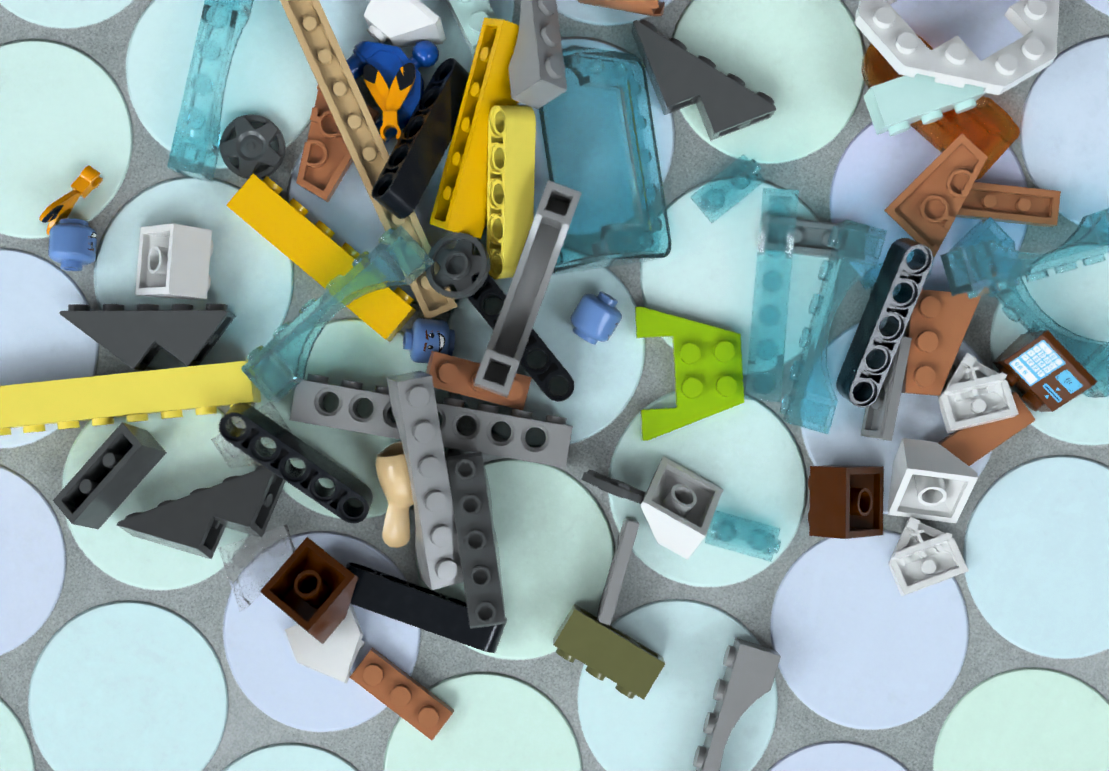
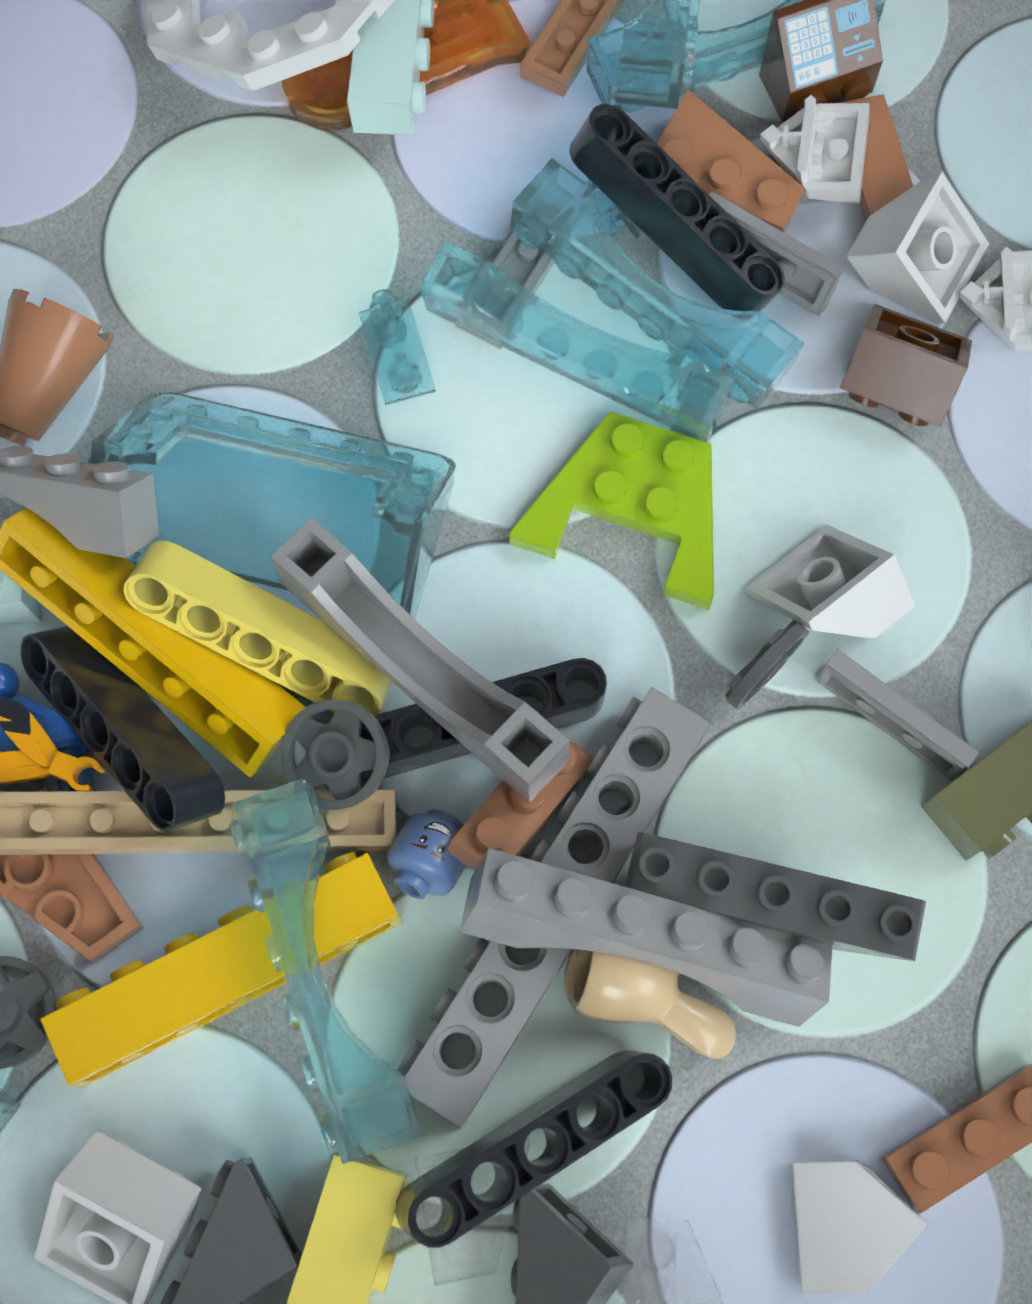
camera: 70 degrees left, 15 degrees down
reddish brown slope [260,537,358,644] -> none
black beam [346,562,507,653] -> none
medium blue head [570,291,622,345] -> none
dark grey slope [631,19,776,141] -> none
clear light blue hinge [705,510,781,562] -> none
nougat wing [884,133,988,258] -> none

